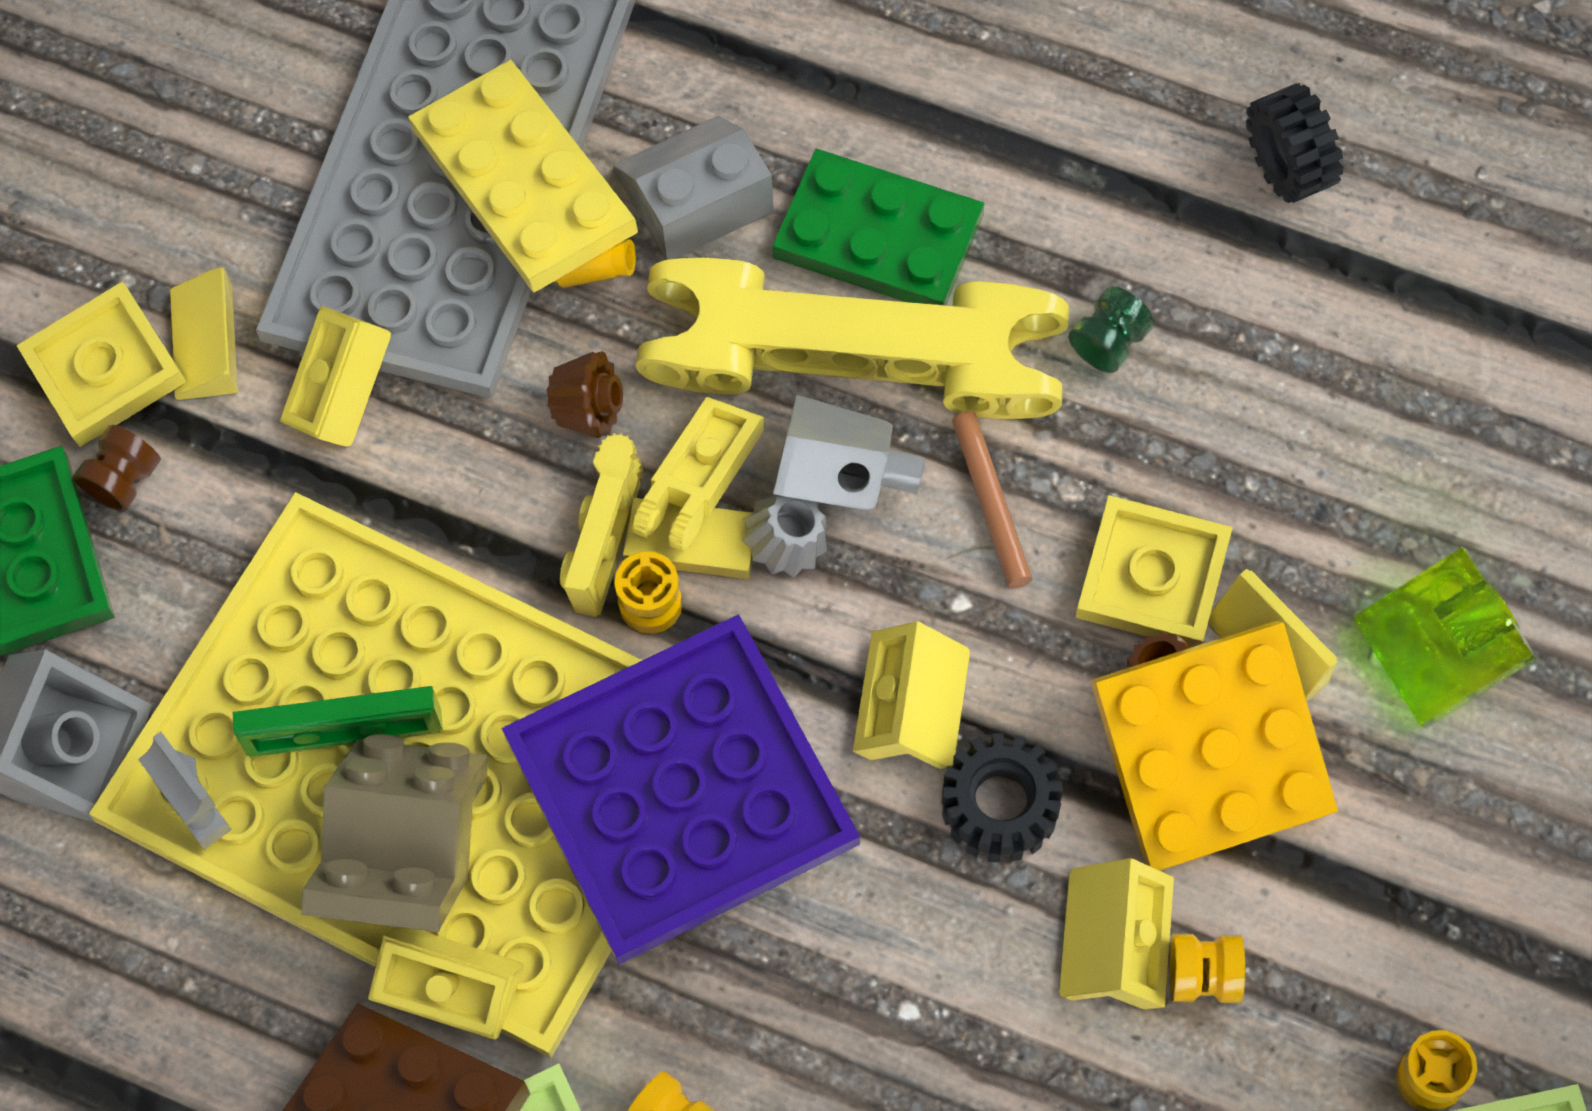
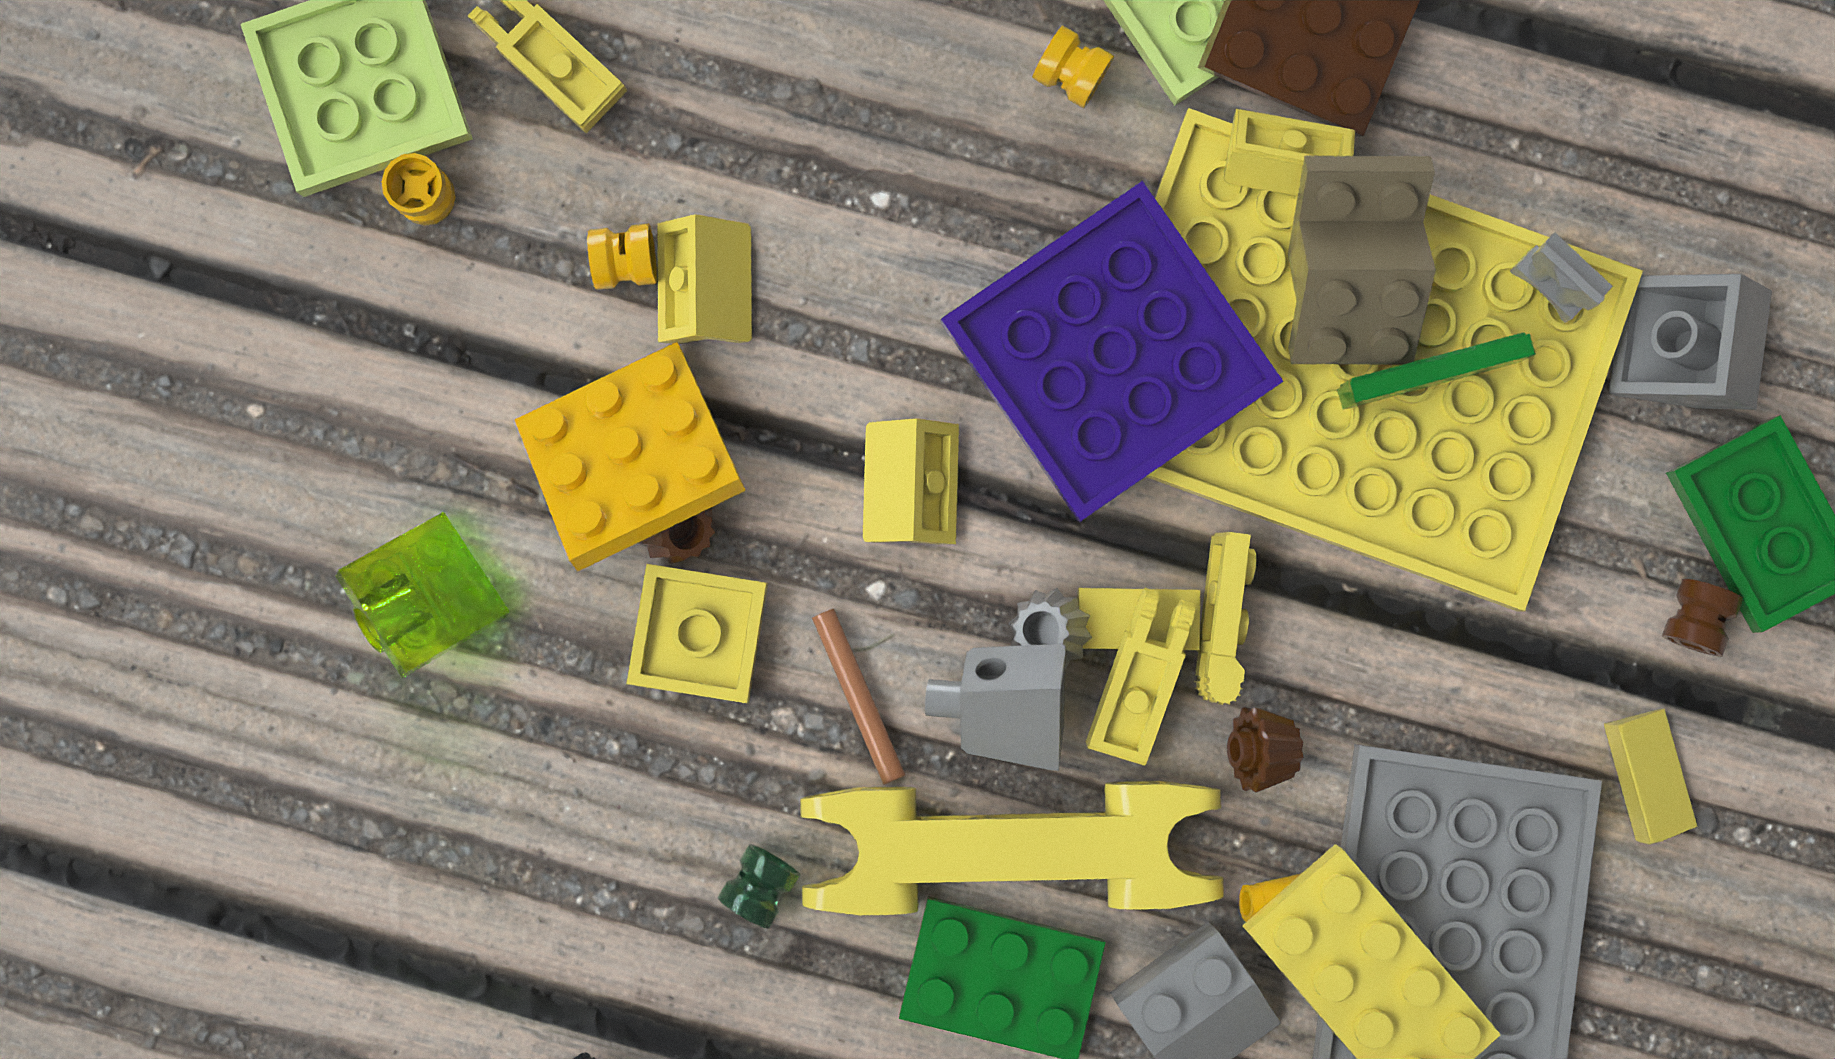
camera: 170 degrees right, 20 degrees up
light yellow plate [16,281,187,447] -> none
light yellow slope [280,305,391,447] -> none
yellow wheel [614,551,682,634] -> none
black tyre [941,733,1063,863] -> none
light yellow slope [1208,569,1338,701] -> none

